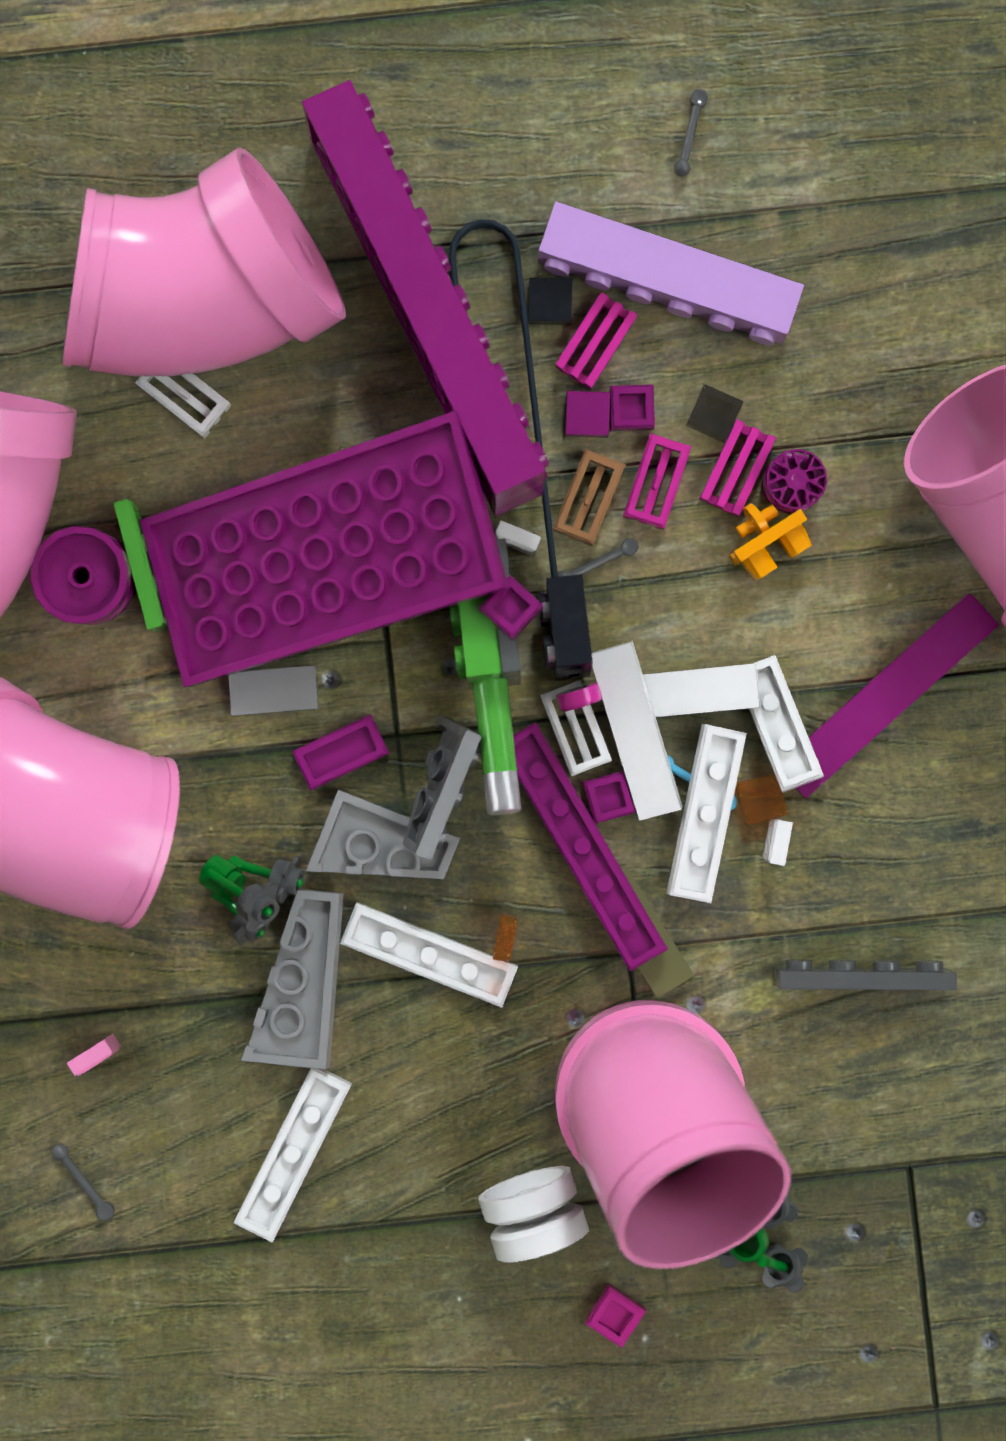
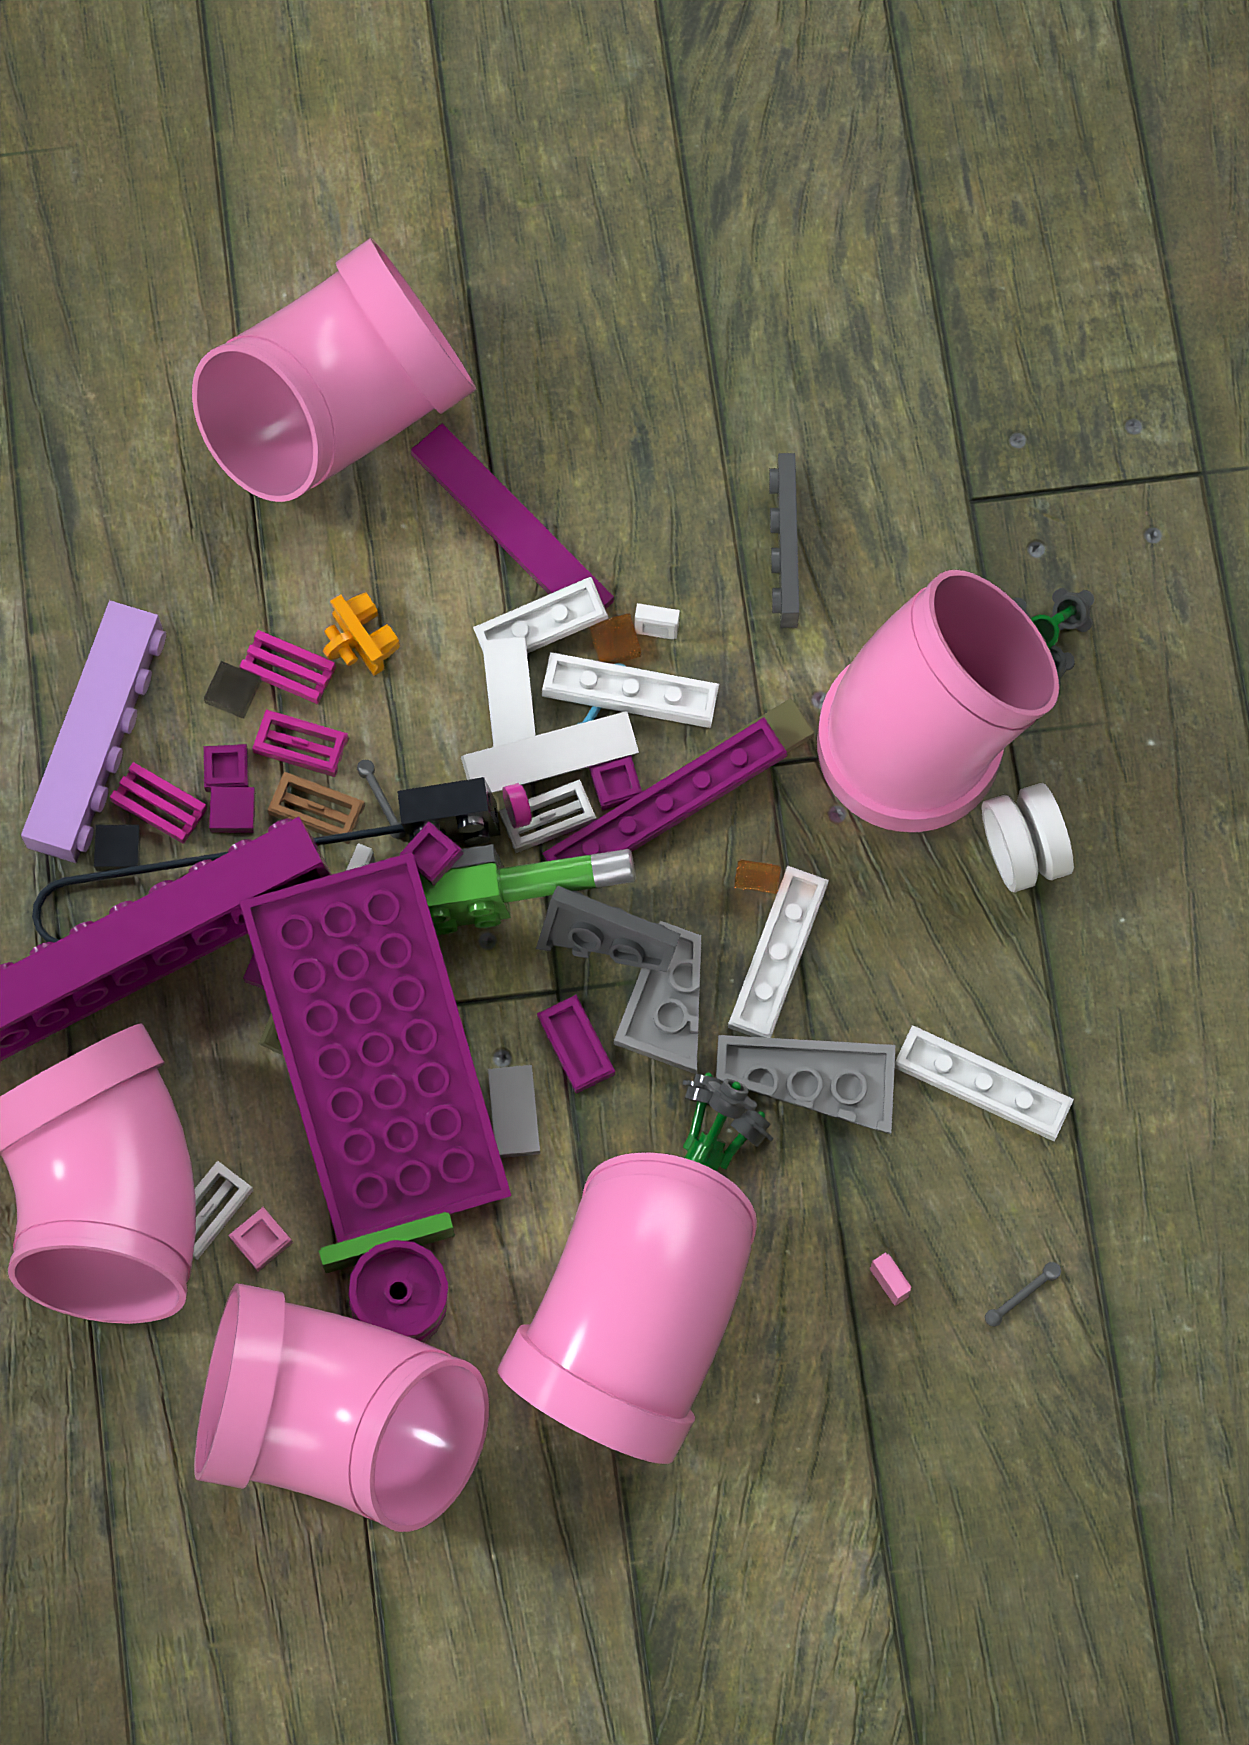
camera: 90 degrees left, 15 degrees down
dark pink tile [585,1283,646,1348] -> none
magenta wheel [762,449,827,514] -> none
none -> bright pink tile [228,1207,292,1271]

